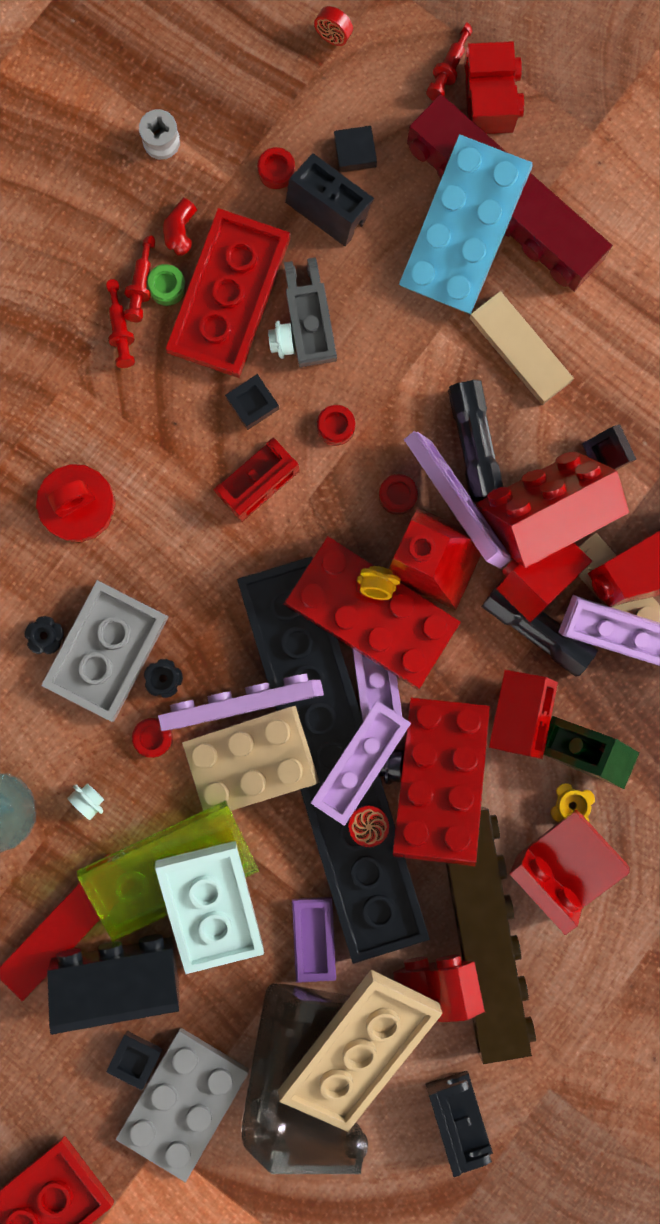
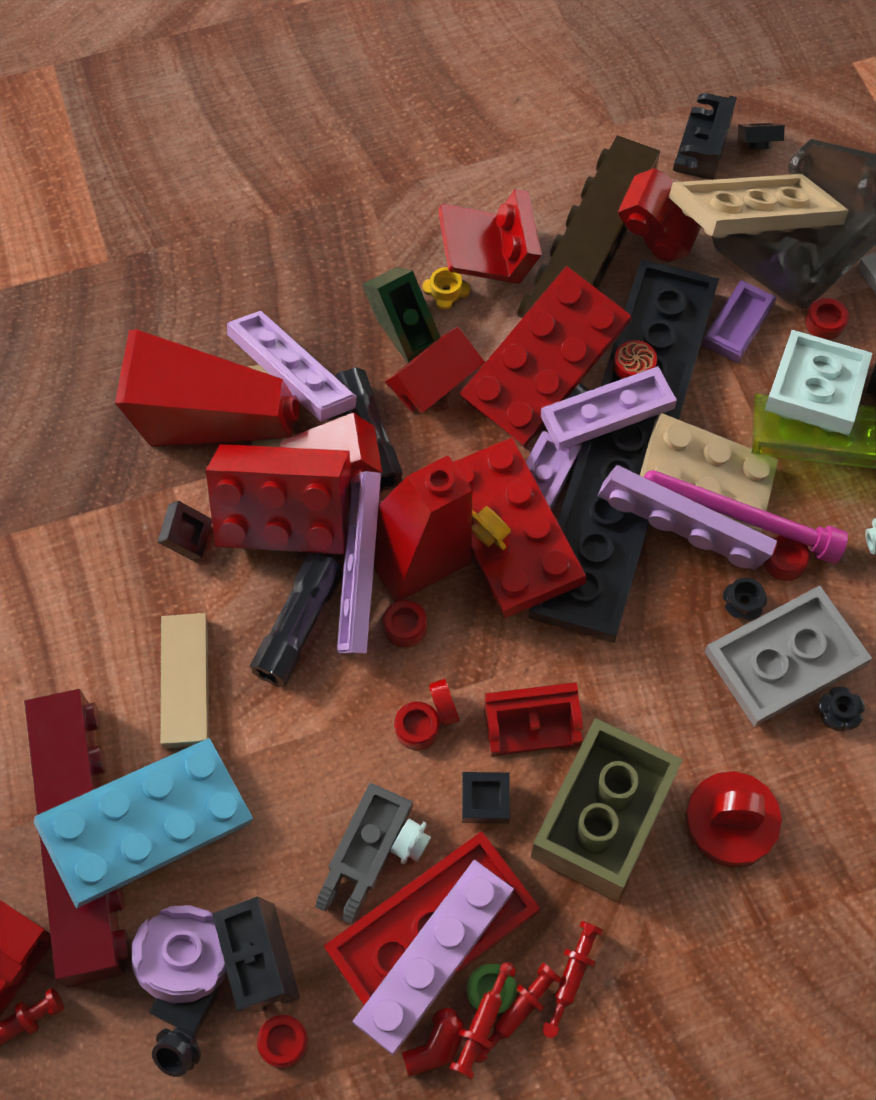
camera: 140 degrees left, 20 degrees down
none -> lavender tile [132,905,227,1003]
none -> black plate [152,1028,201,1077]
none -> lavender plate [352,859,514,1056]
none -> red tile [428,678,460,727]
none -> red piece [449,962,516,1080]
none -> olive brick [531,718,683,901]
none -> dark pink piece [644,470,848,564]
none -> black plate [738,122,785,149]
none -> red tile [805,298,849,340]

